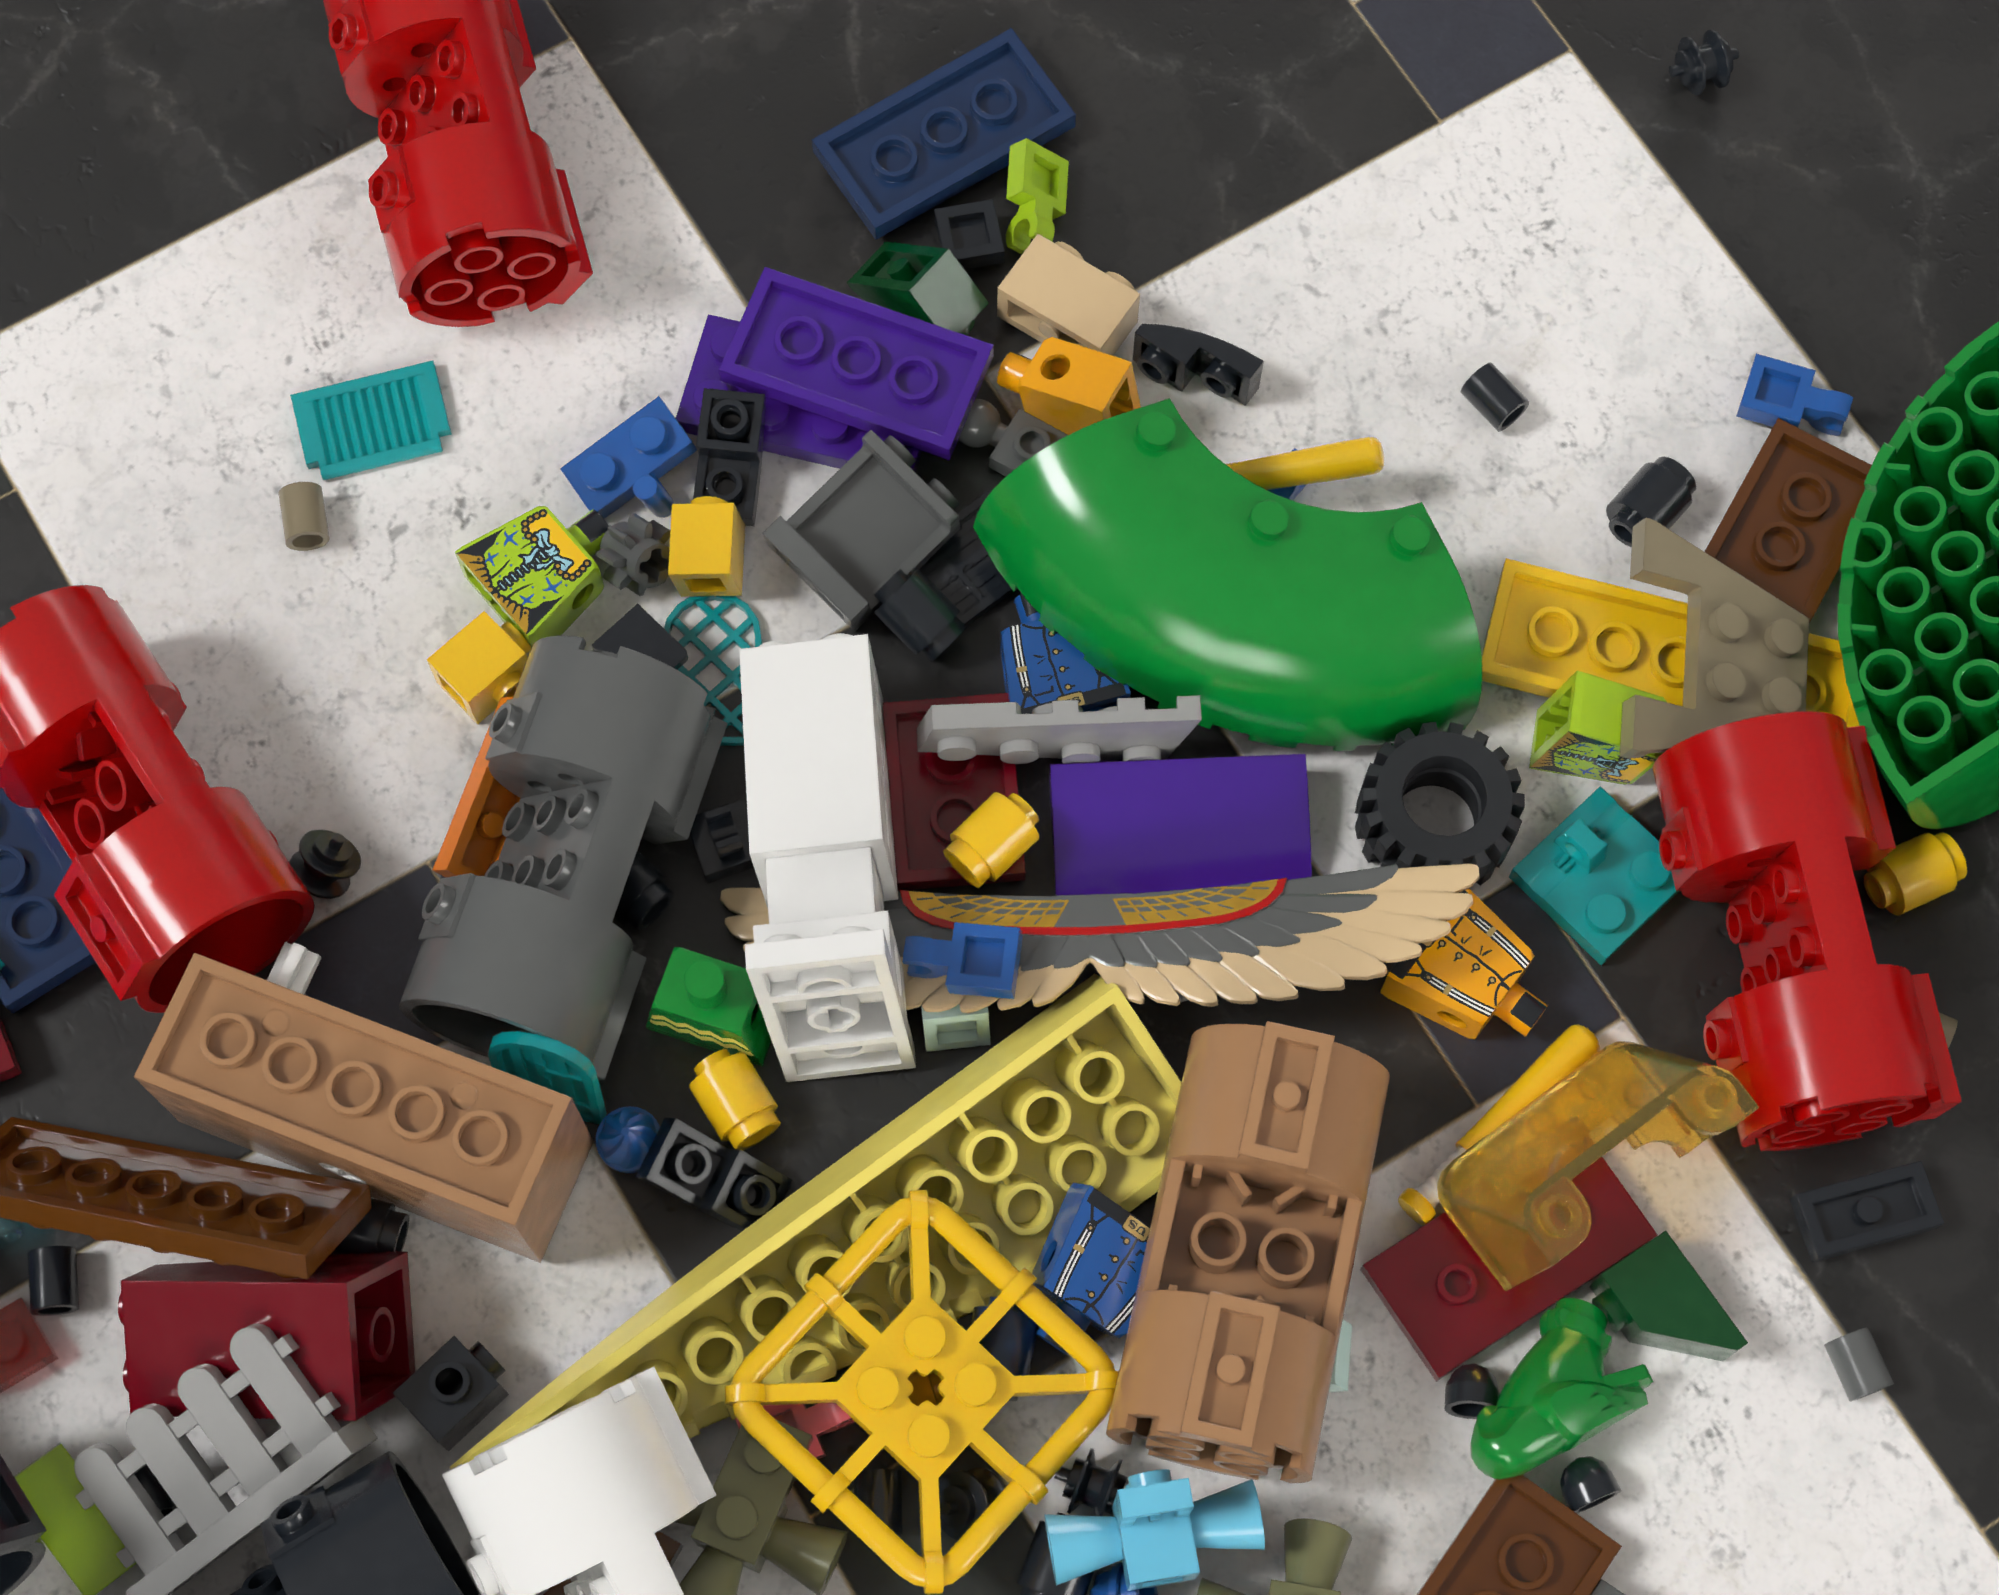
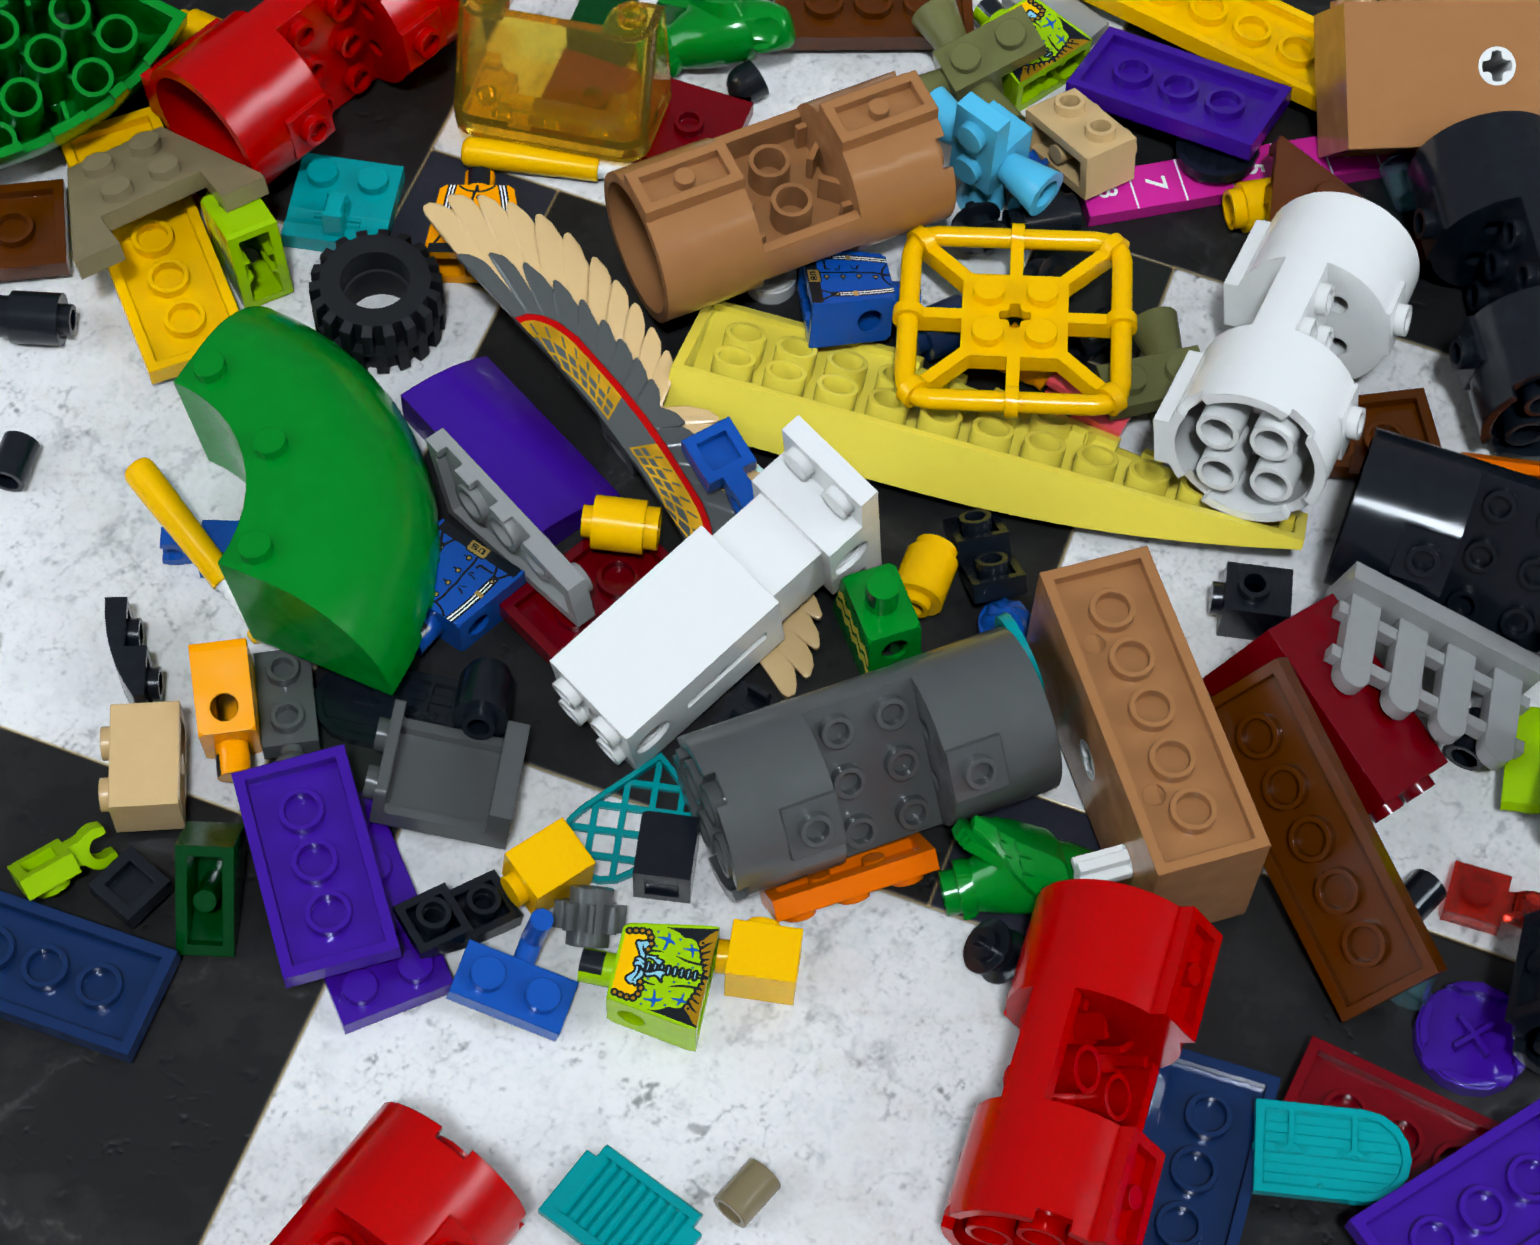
camera: 130 degrees left, 10 degrees down
none -> green animal [937,815,1094,920]

